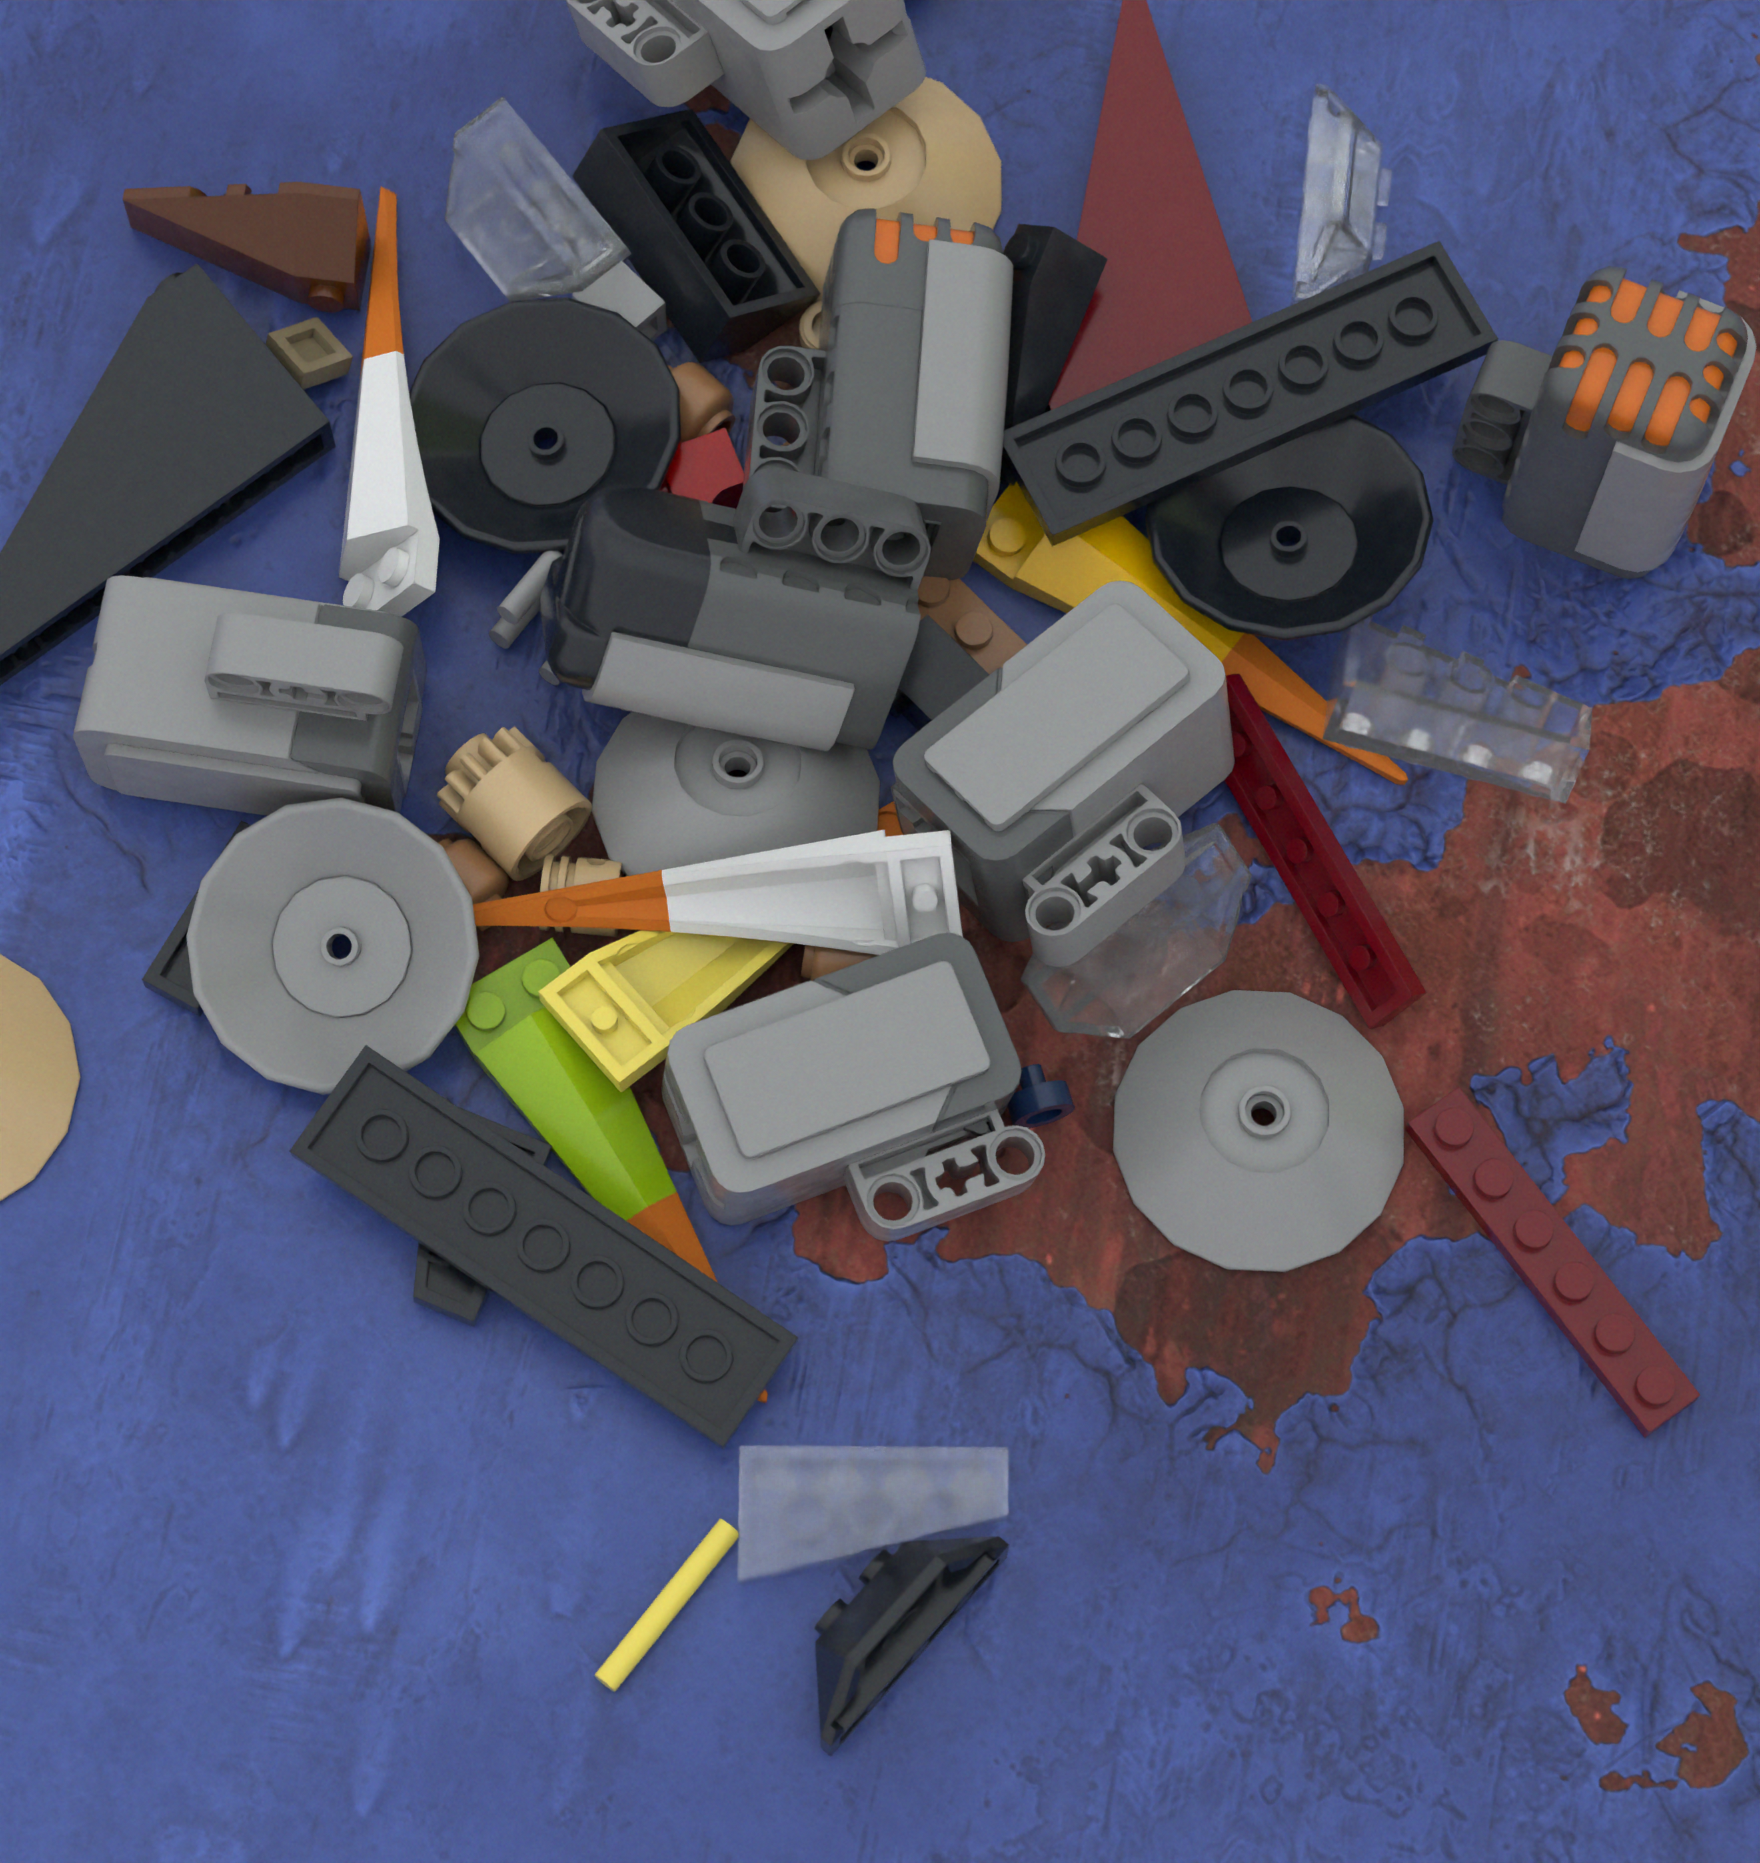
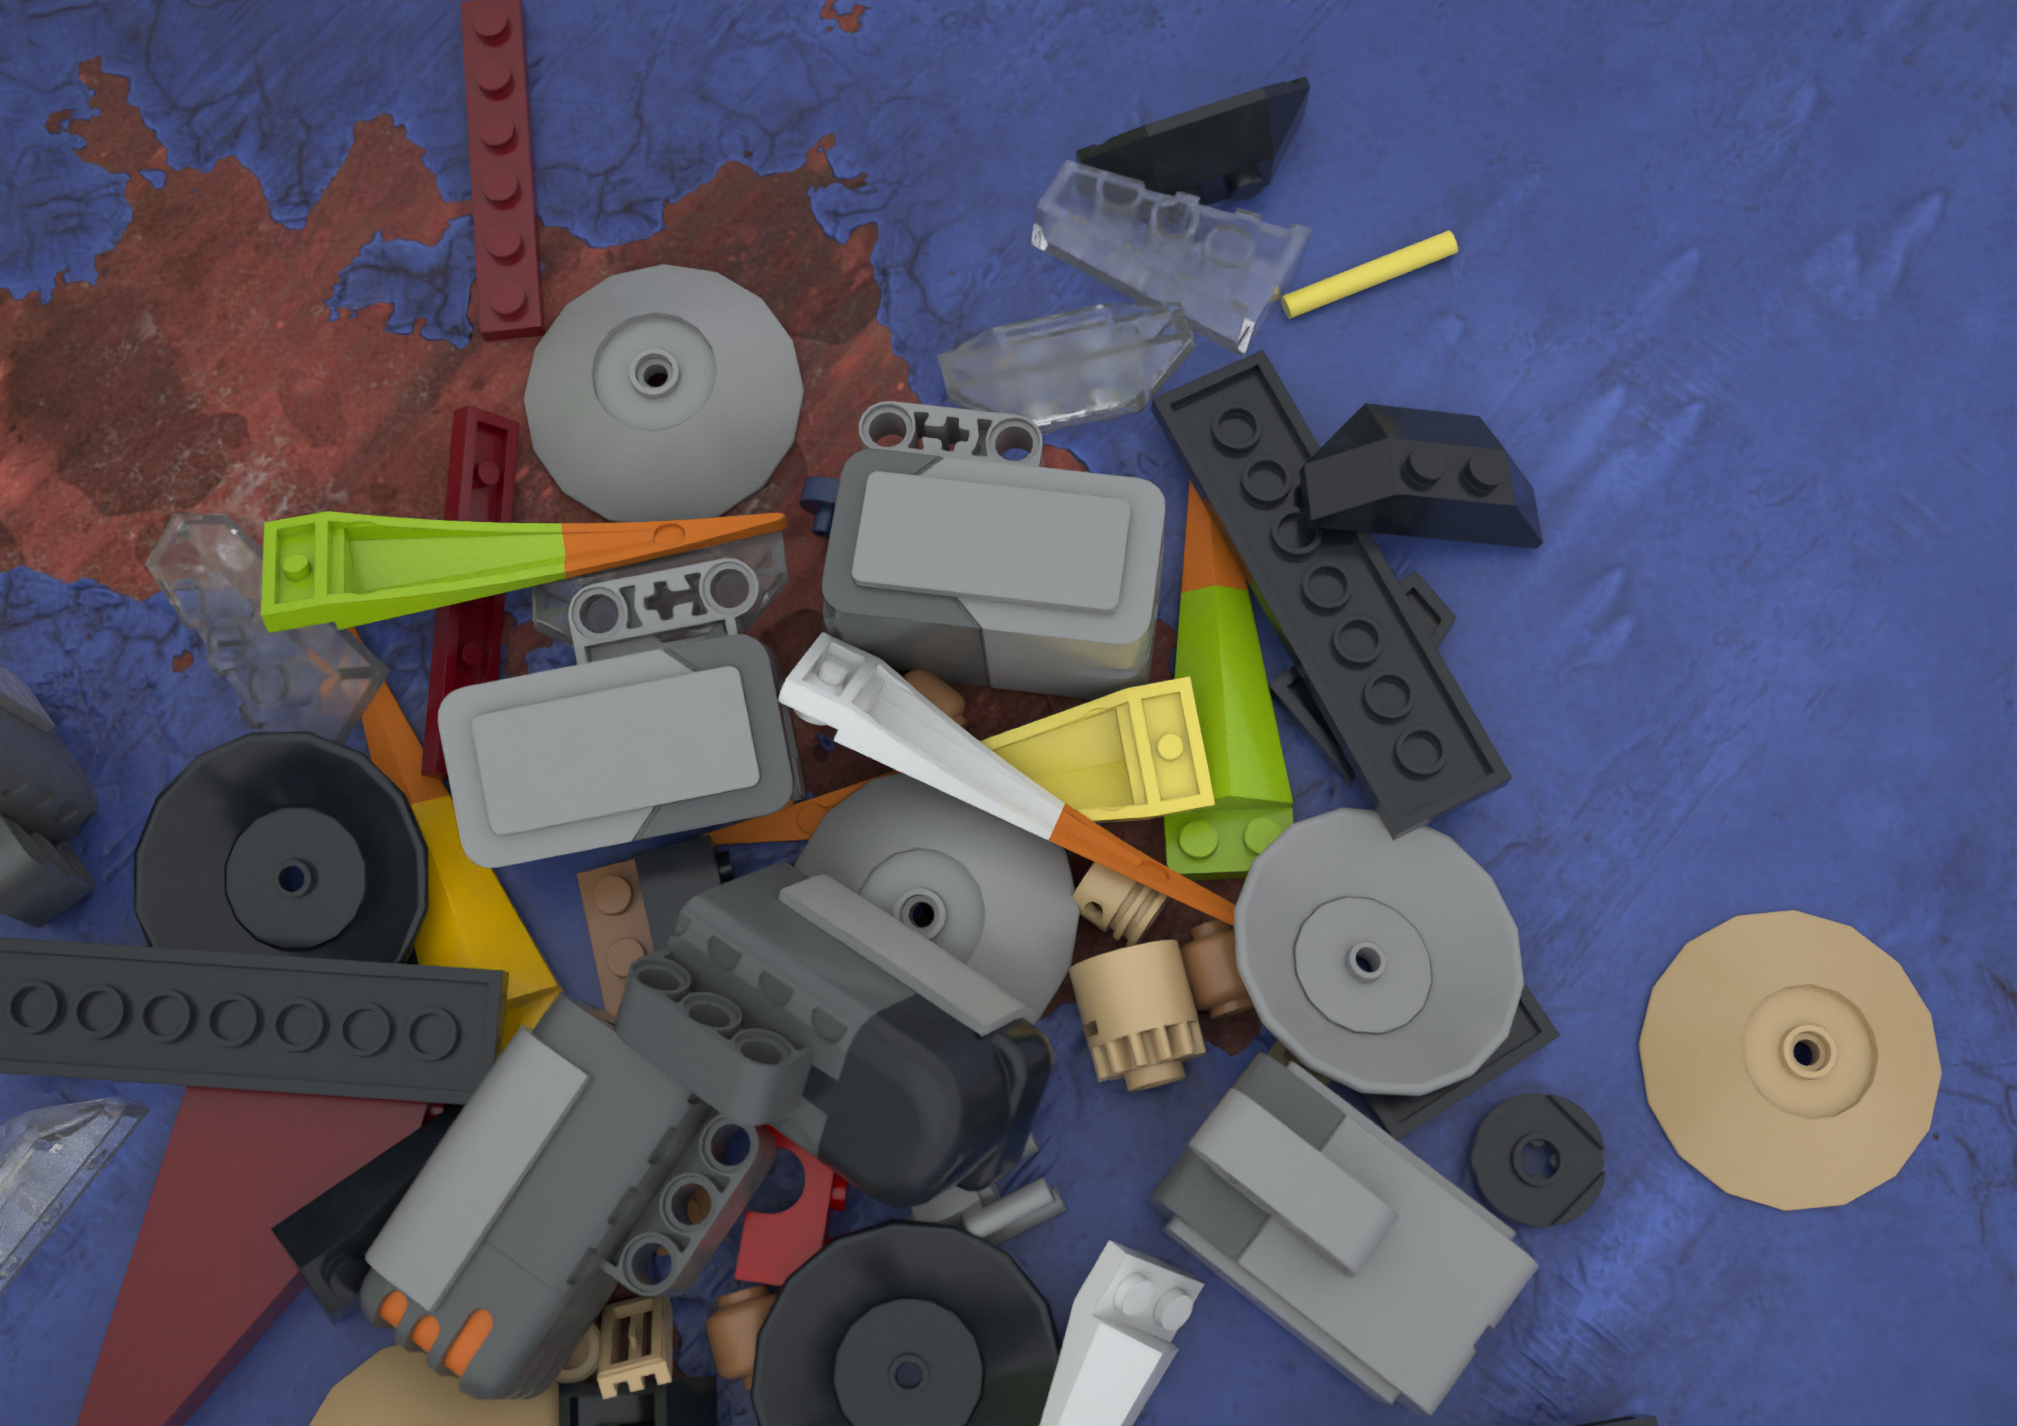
camera: 145 degrees left, 5 degrees up
none -> lime plate [261,511,788,633]
none -> tan tile [597,1296,673,1400]
none -> clear wedge [937,302,1196,434]
none -> black wedge [1299,403,1543,549]
none -> black plate [1467,1093,1606,1229]

